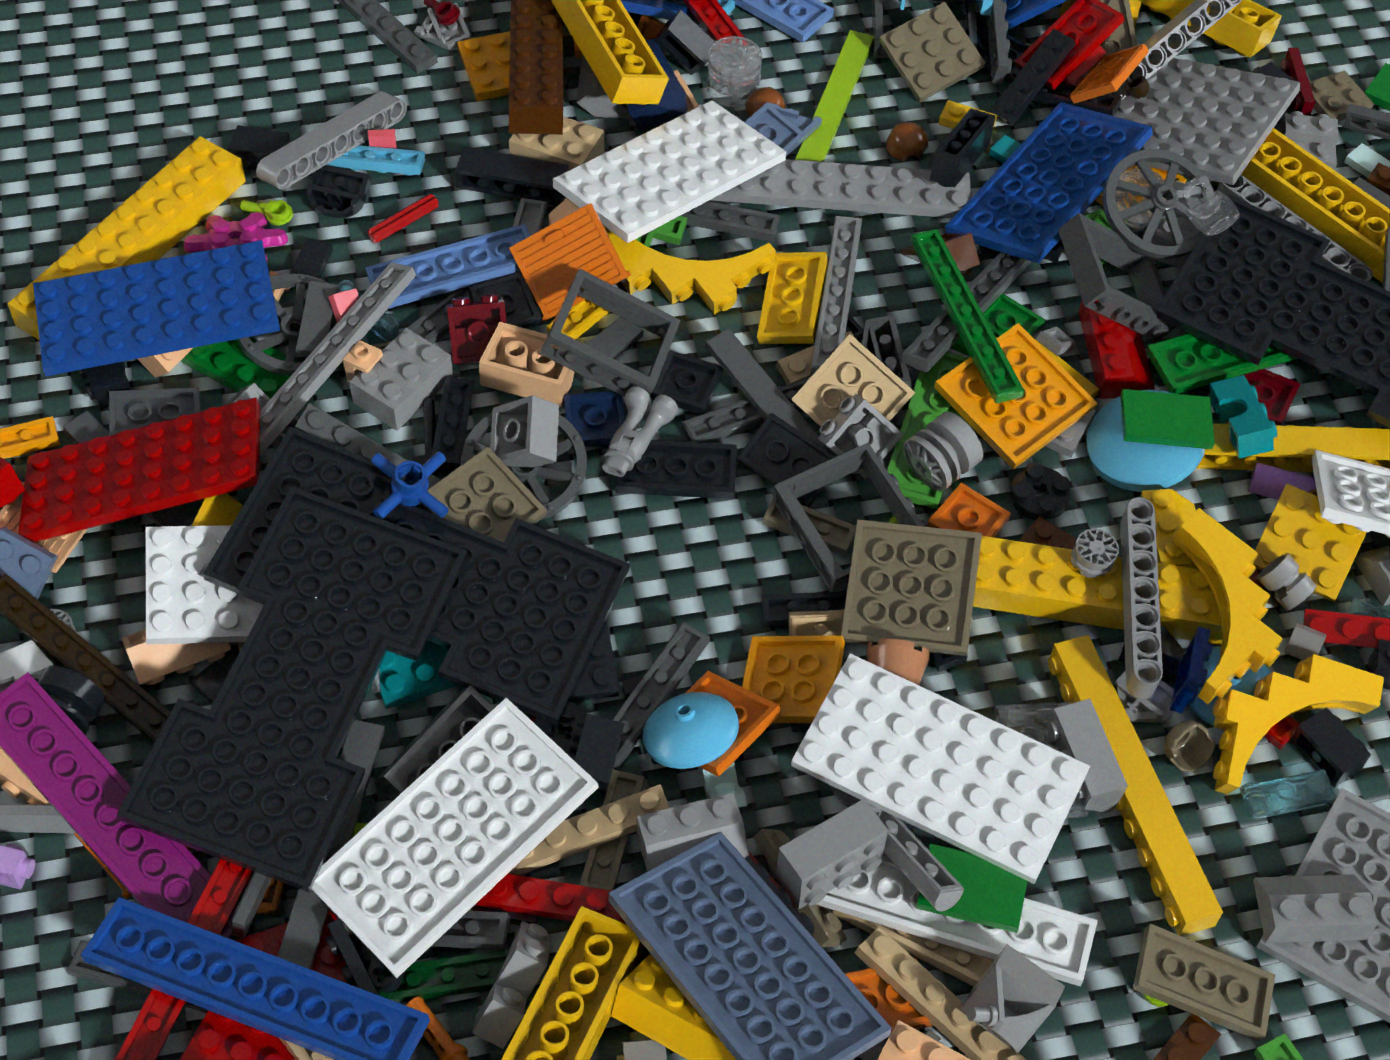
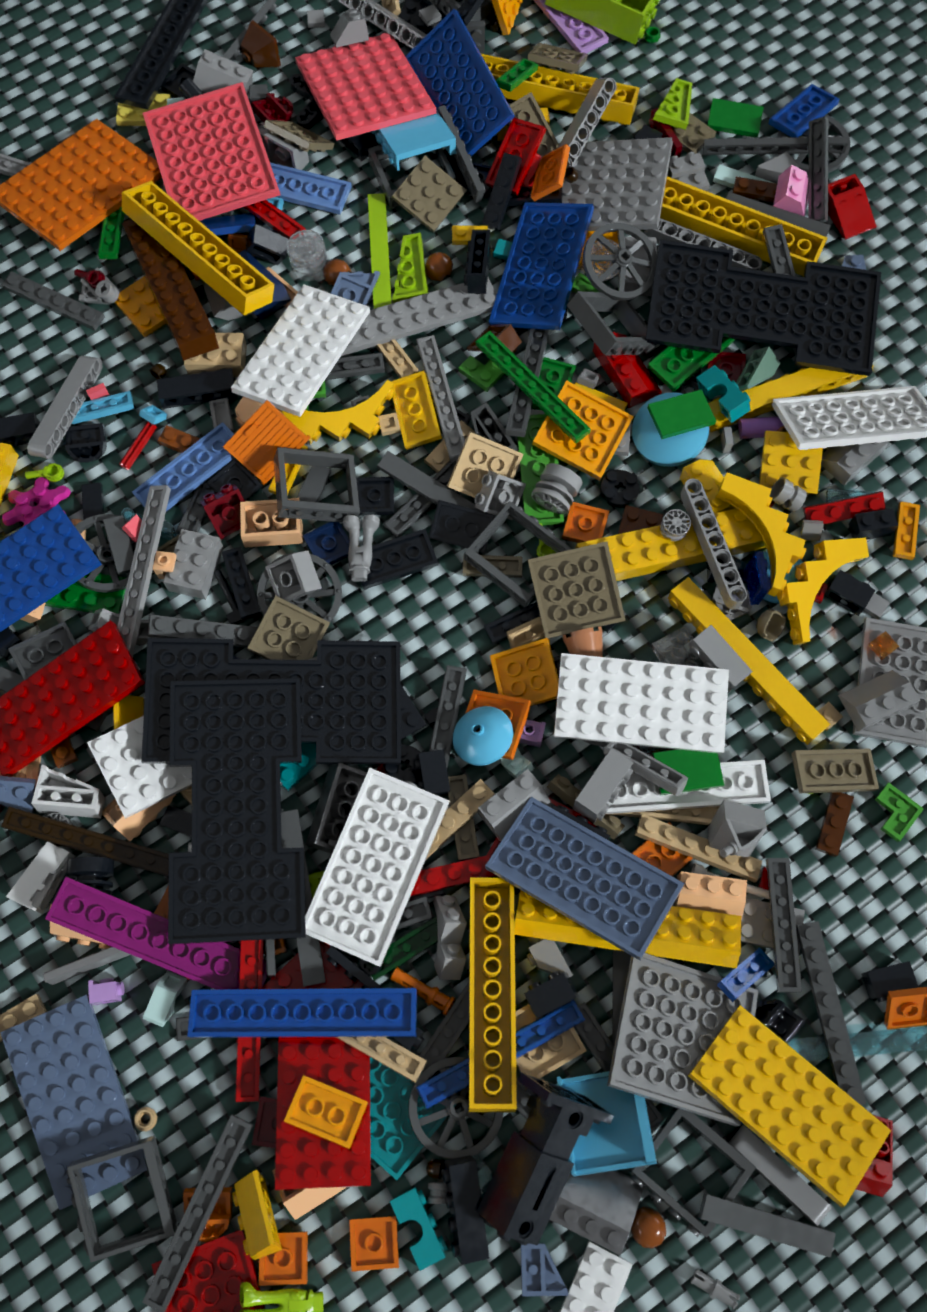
camera: 20 degrees left, 15 degrees up
blue bar [371,451,449,519] -> none
clear piece [1181,174,1240,236] -> none
clear light blue plate [1239,769,1337,819] -> none
none -> white wedge [31,765,106,818]
none -> dark orange plate [50,737,78,769]
none -> light grey wheel [95,280,119,304]
none -> medium azure tile [139,405,167,425]
none -> light aqua slope [143,971,187,1027]
none -> dark brown hinge [149,364,166,380]
none -> dark orange plate [157,425,200,453]
none -> tan plate [375,339,419,378]
none -> tan plate [378,412,401,436]
none -> lime wing [392,232,428,303]
none -> bright green plate [459,355,505,392]
none -> lavender brick [519,720,546,747]
none -> lime wing [653,78,692,130]
none -> light grey tile [720,427,733,453]
none -> sand green slope [736,347,780,391]
none -> tan plate [818,702,843,731]
none -> light grey tile [863,593,890,619]
none -> clear orange plate [868,631,899,660]

